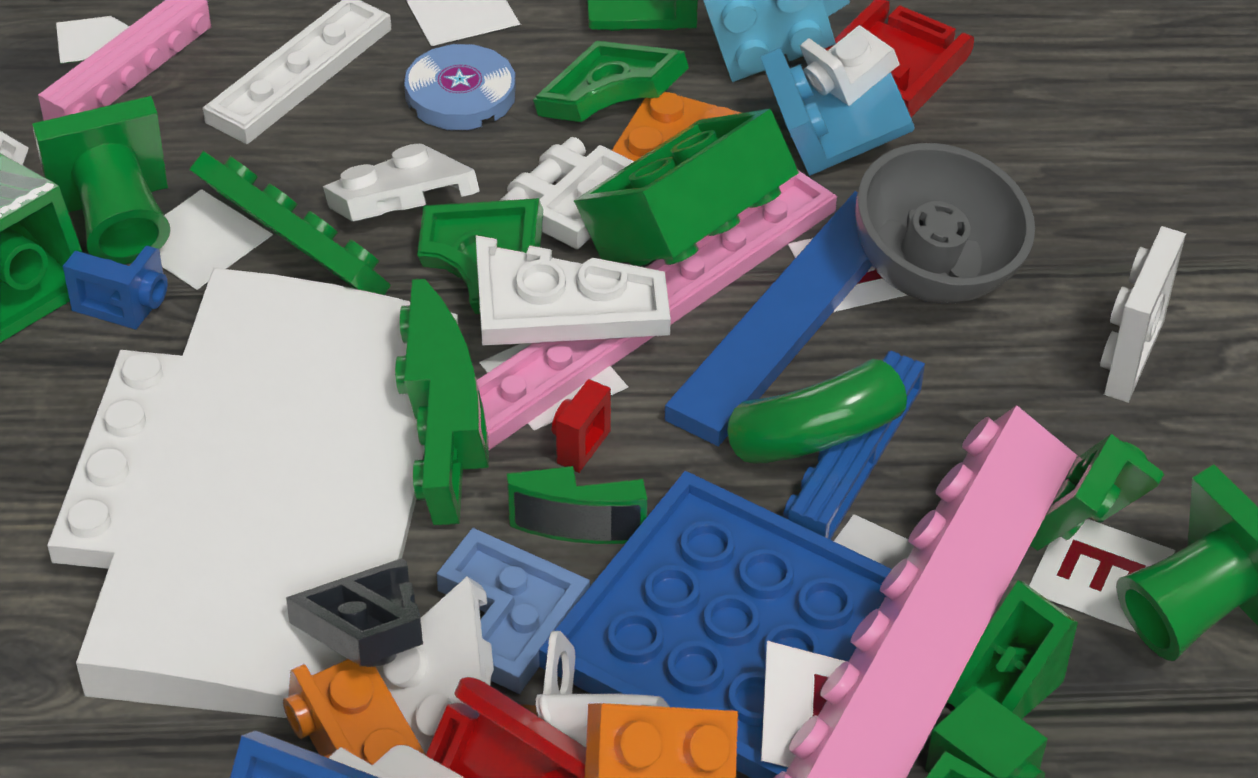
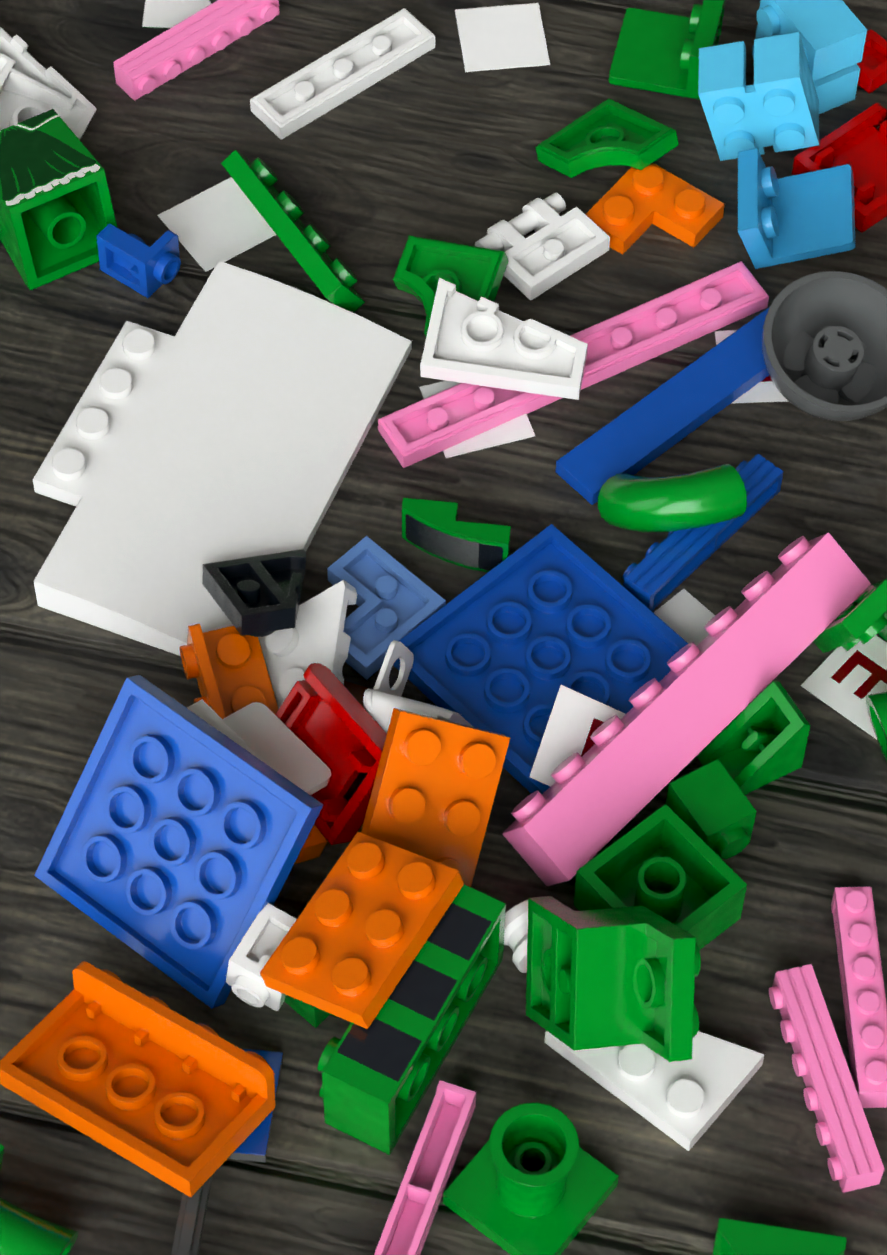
camera: 15 degrees right, 10 degrees up
green plant [32,96,171,264] -> none
white wing [323,144,480,221] -> none
green slope [395,279,489,525] -> none
medium blue tile [404,44,516,130] -> none
red plate [552,379,611,473] -> none
green brick [574,109,799,267] -> none
white bracket [800,25,900,106] -> none

